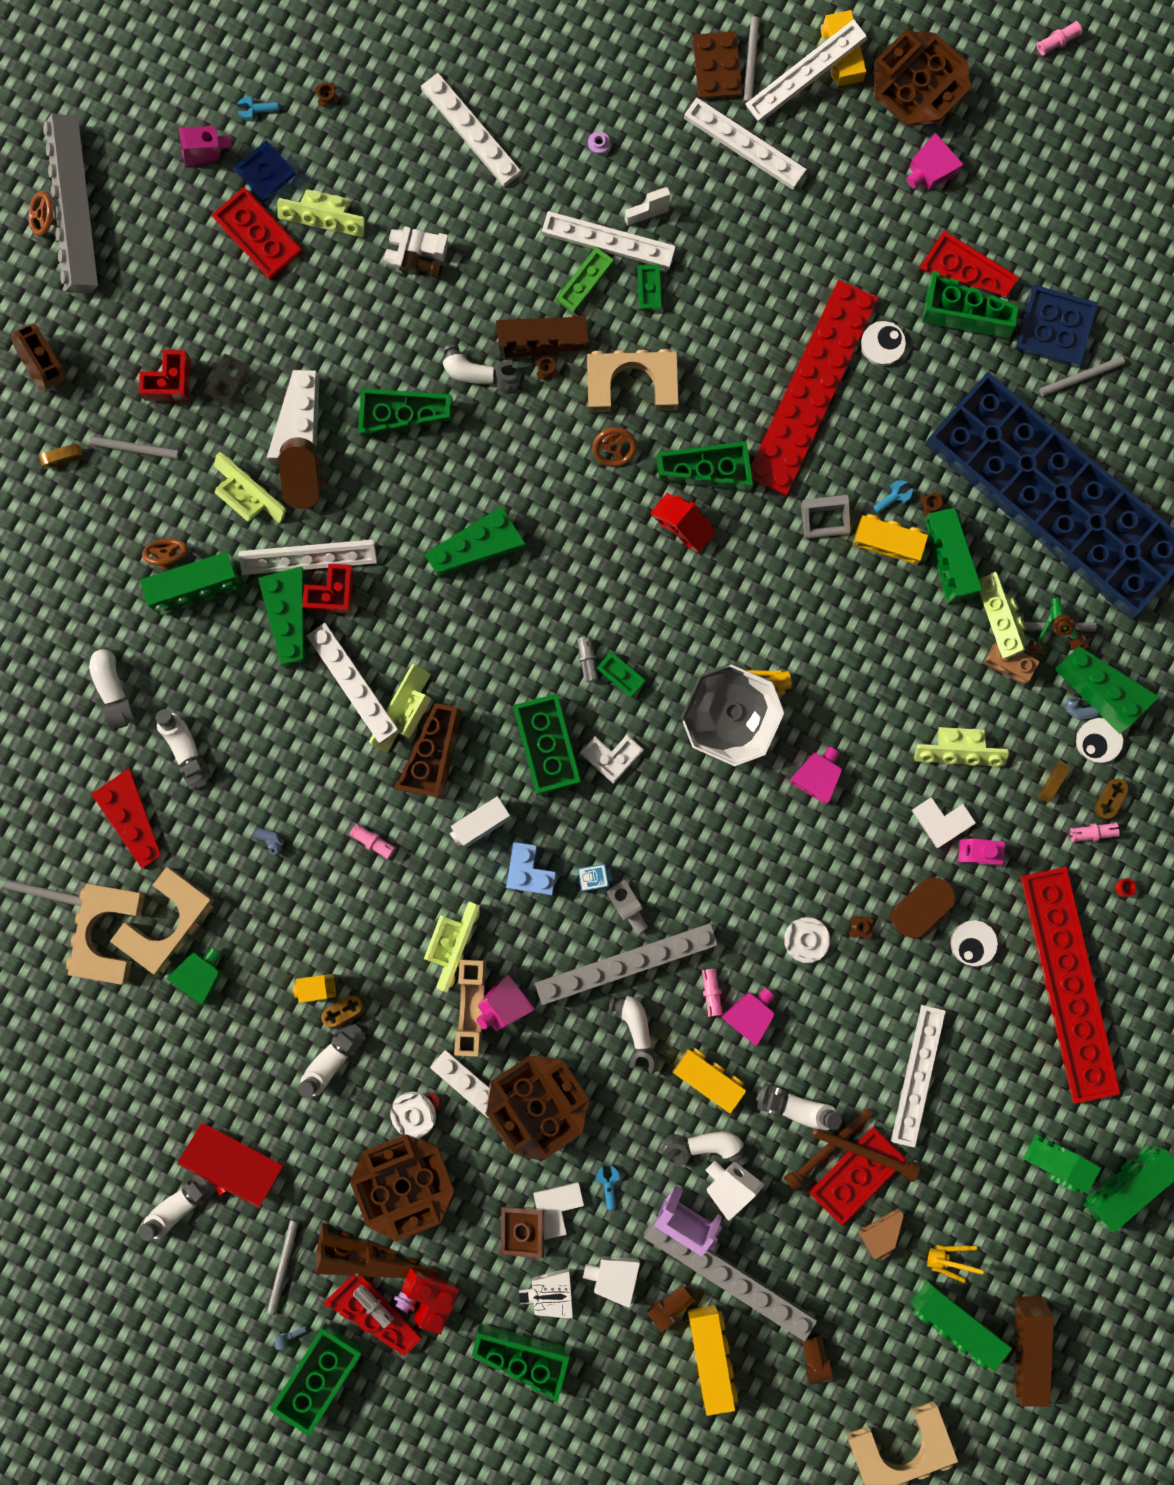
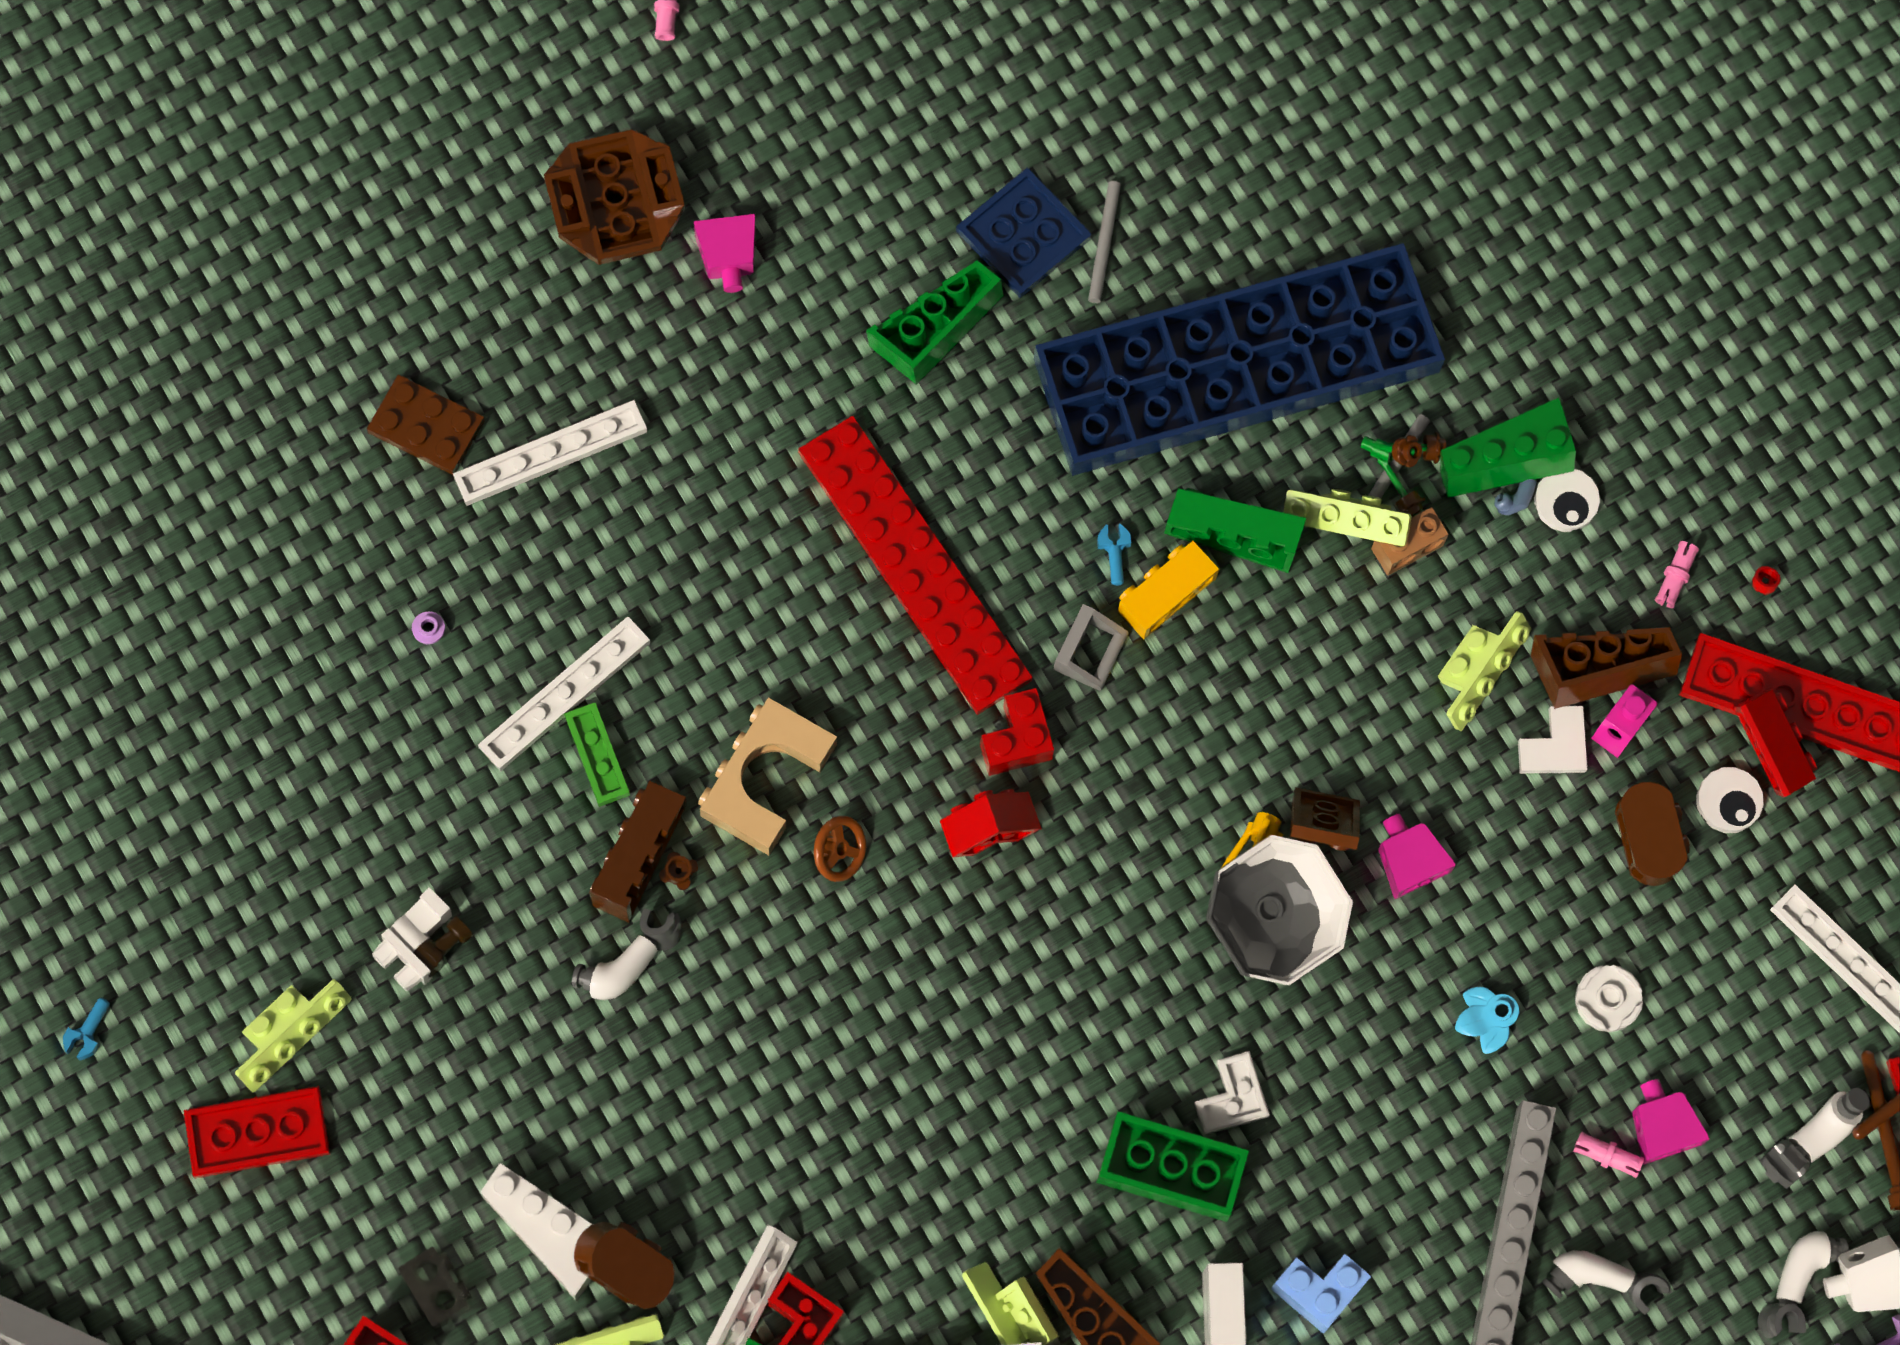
camera: 65 degrees left, 10 degrees down
dark pink torso [179,126,232,167] -> none
clear blue plate [233,140,296,203] -> none
reddish brown plate [315,83,339,107] -> none
green wedge [358,388,453,437] -> none
white plate [421,73,521,187] -> none
green wedge [424,507,526,578] -> none
light grey axle [577,637,598,683] -> none
brick [578,864,612,892] -> none
green plate [596,652,645,699] -> none
light grey bracket [606,880,648,933] -> none
white tile [625,187,670,226] -> none
green plate [637,265,661,311] -> none
green wedge [656,441,753,491] -> none
yellow brick [672,1048,746,1114] -> none
light grey bar [743,17,760,103] -> none
white plate [746,19,867,123] -> none
yellow brick [821,10,866,87] -> none
reddish brown plate [849,915,873,939] -> none
white tile [860,321,906,366] -> none
red wing [919,230,1019,298] -> none
reddish brown plate [920,492,945,516] -> none
pearl gold beam [1038,760,1071,803] -> none
pearl gold beam [1094,778,1128,819] -> none
none -> red brick [980,688,1054,776]
none -> reddish brown plate [1290,787,1360,851]
none -> medium azure plate [1455,987,1520,1054]
none -> reddish brown wedge [1530,627,1682,709]
none -> red slope [1733,689,1818,797]

